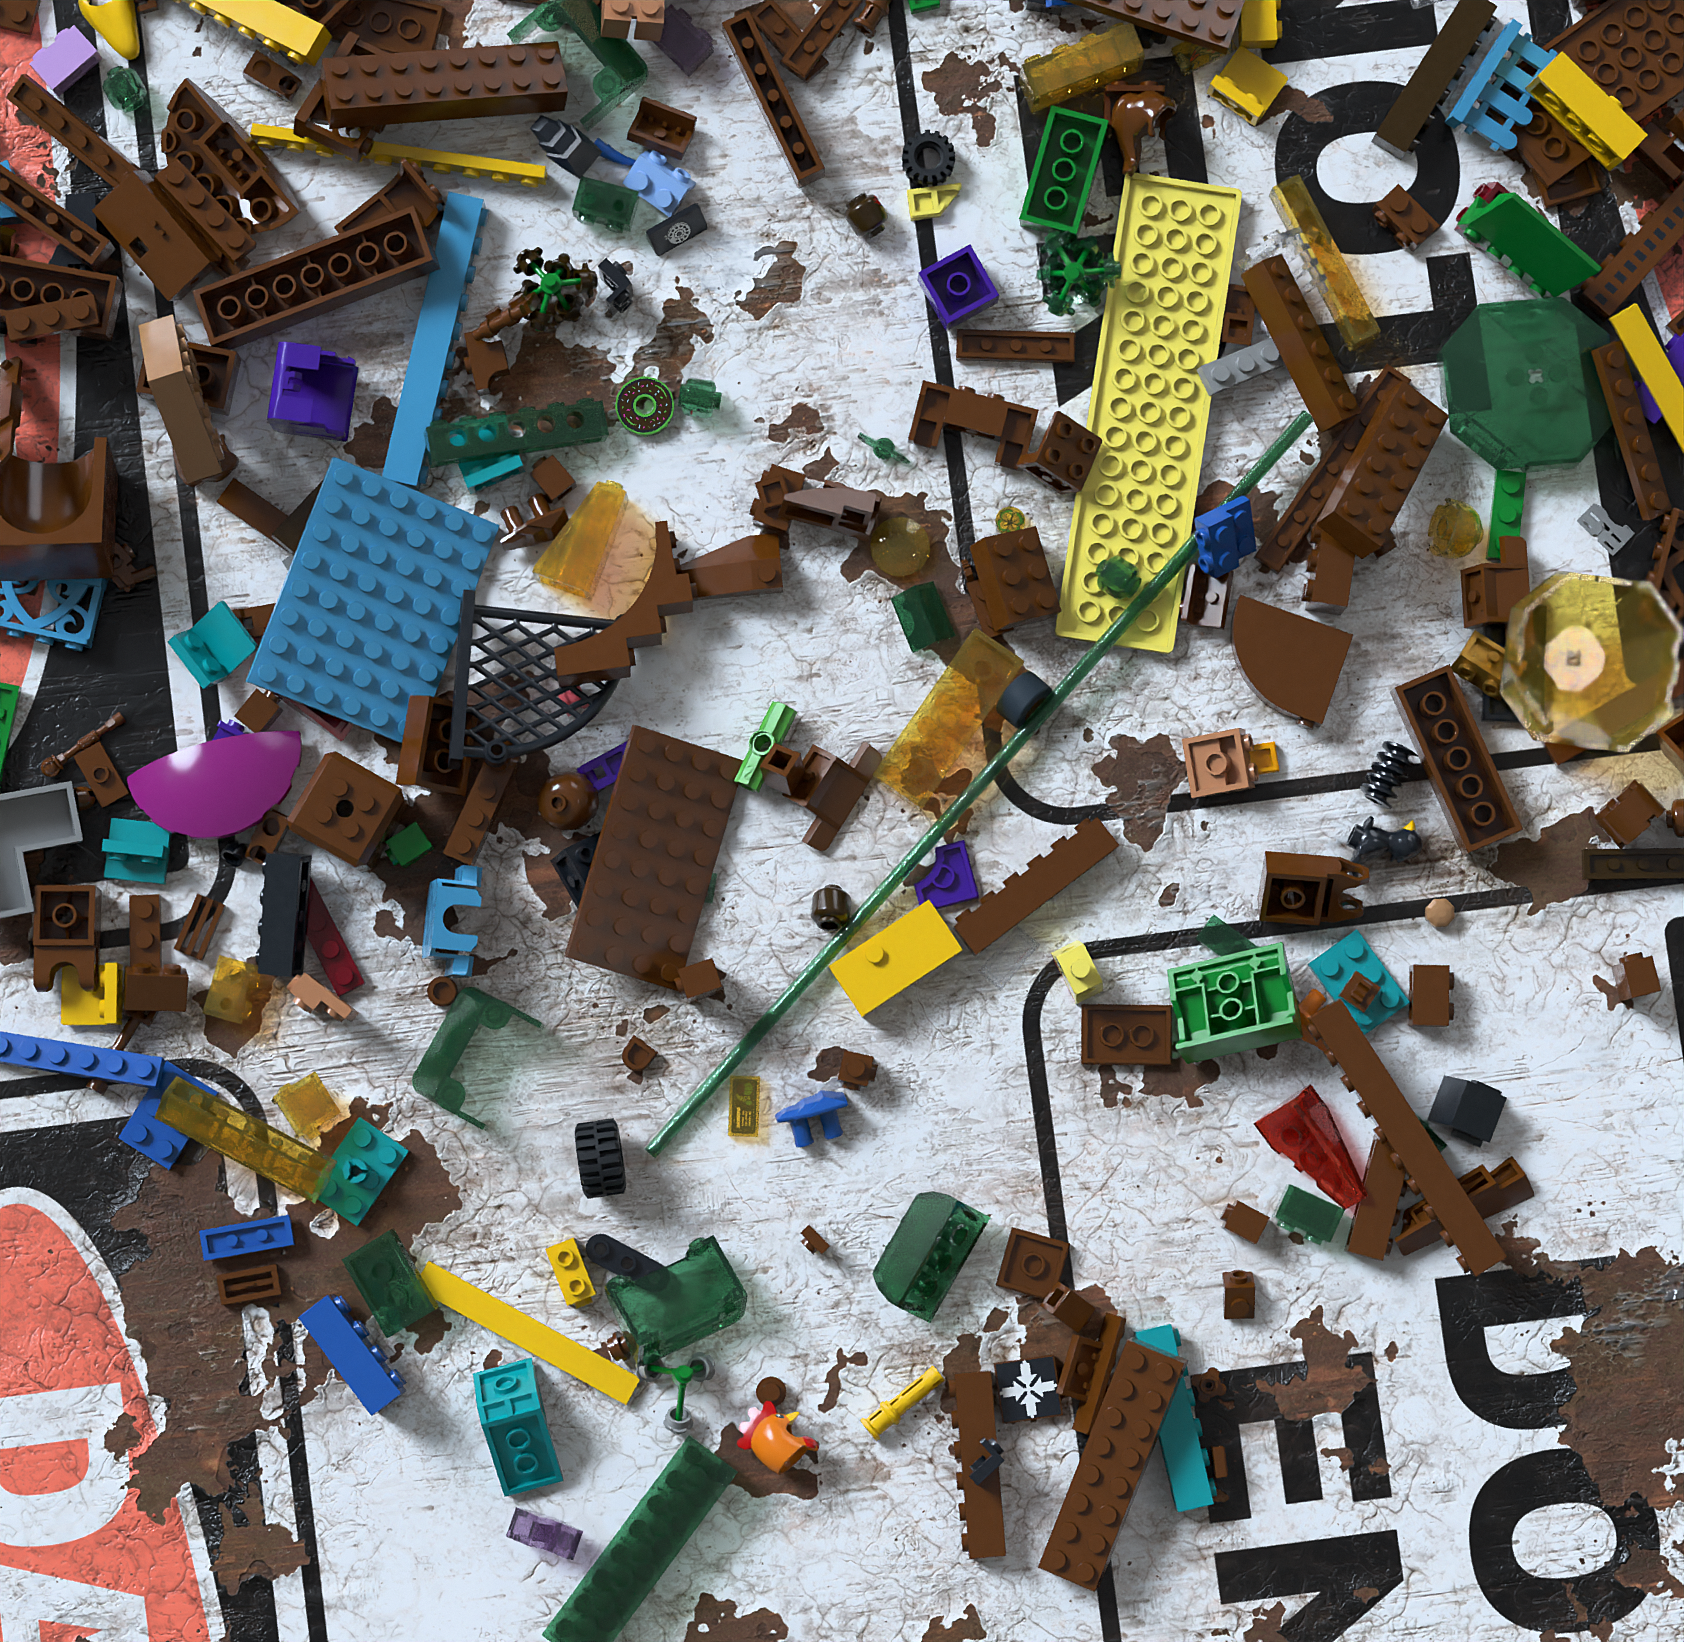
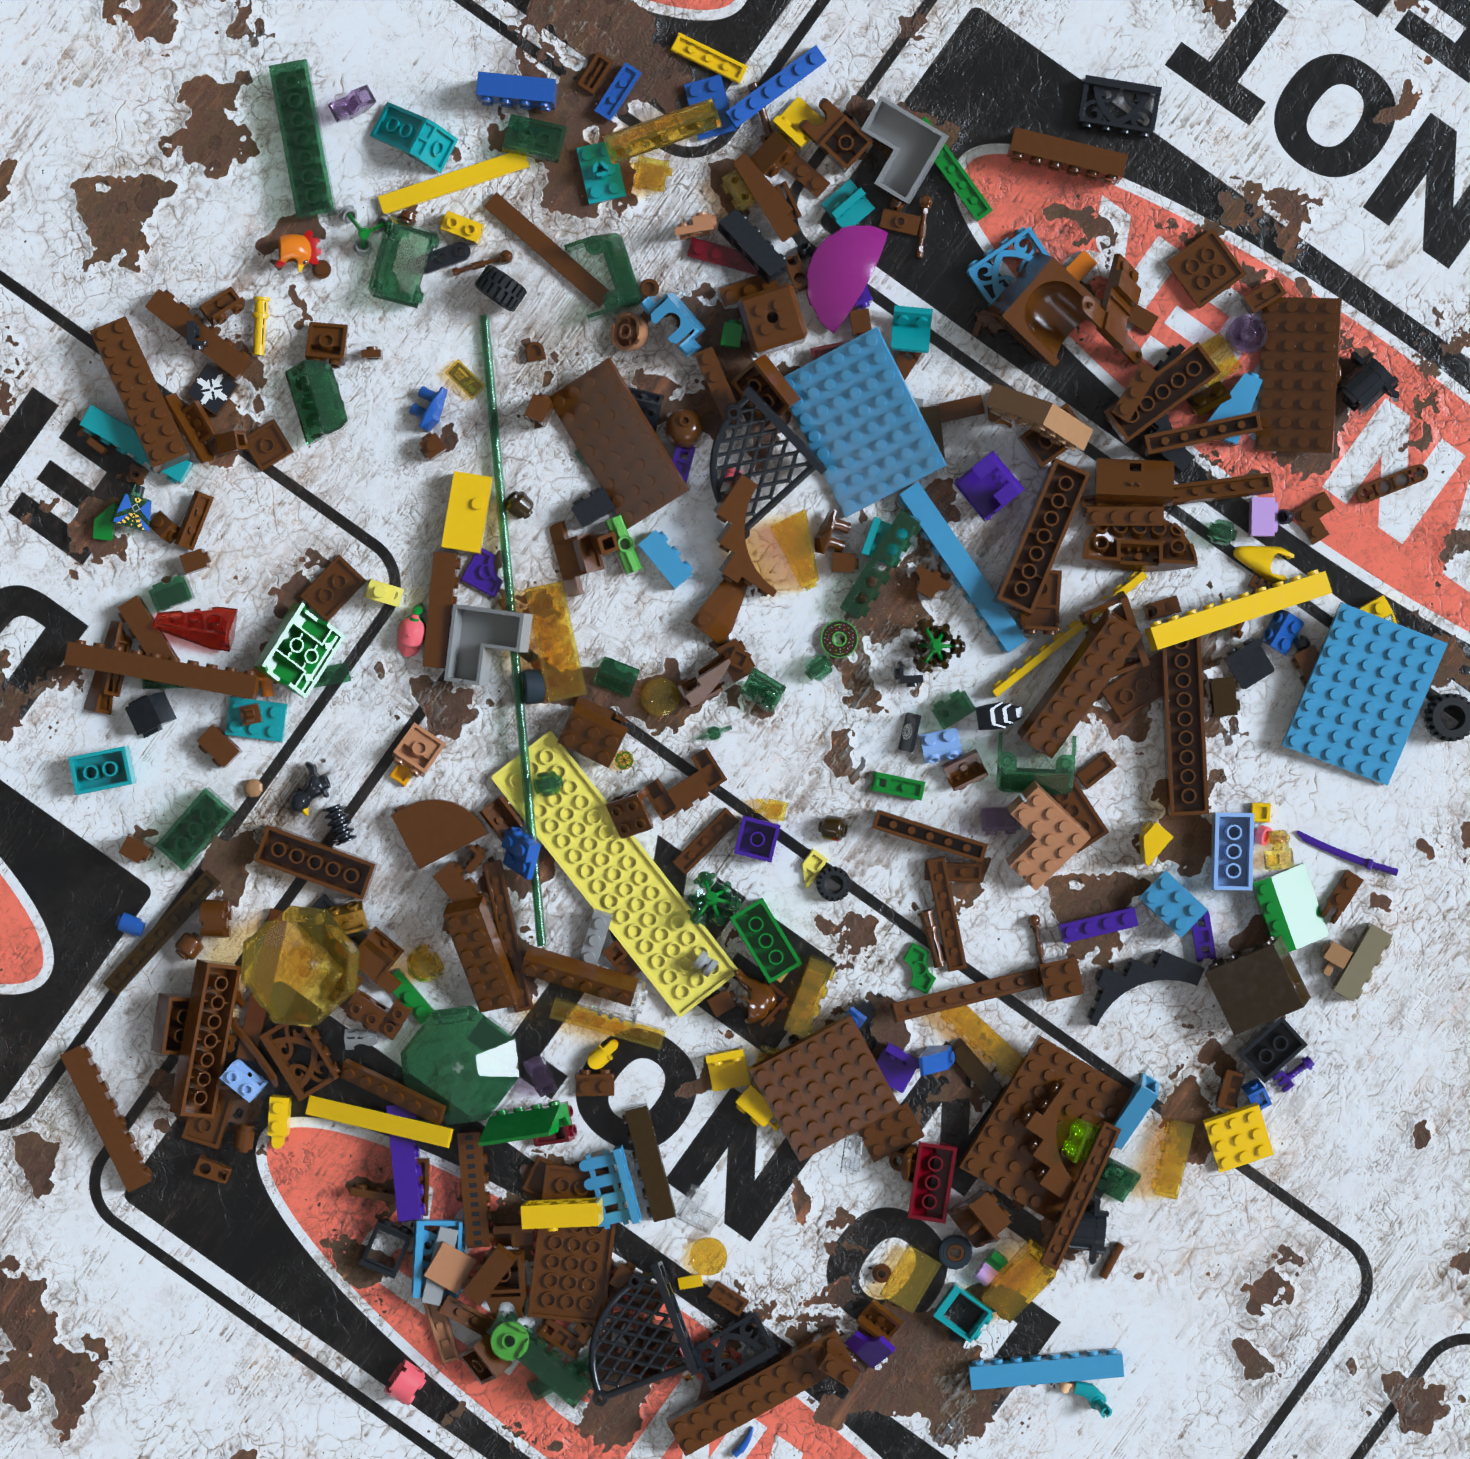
camera: 135 degrees right, 5 degrees up
reddish brown plate [472,291,541,341] -> none
blue helmet [594,137,636,166] -> none
reddish brown brick [1257,851,1370,925] -> none
none -> teal brick [68,746,136,795]
none -> green slope [93,502,116,541]
none -> torso [110,484,152,532]
none -> clear green brick [155,787,238,871]
none -> reddish brown plate [174,490,214,551]
none -> reddish brown bracket [199,287,245,327]
none -> reddish brown plate [305,322,349,369]
none -> reddish brown bracket [328,967,413,1040]
none -> coral hair [397,603,426,657]
none -> light grey piece [444,604,533,686]
none -> reddish brown piece [452,250,513,276]
none -> reddish brown bracket [465,844,487,874]
none -> reddish brown tile [484,192,612,308]
none -> clear purple brick [523,1055,558,1097]
none -> black brick [571,487,616,529]
none -> yellow arm [587,1039,618,1069]
none -> nougat cylinder [610,312,649,351]
none -> dark azure brick [638,530,693,589]
none -> yellow tile [670,33,748,84]
none -> light grey wheel [692,950,719,977]
none -> reddish brown brick [707,988,738,1017]
none -> reddish brown plate [718,275,778,307]
none -> reddish brown wedge [733,152,800,242]
none -> clear green plate [740,667,787,713]
none -> clear yellow plate [753,798,788,821]
none -> green plate [869,771,926,801]
none -> black hinge [1276,509,1294,525]

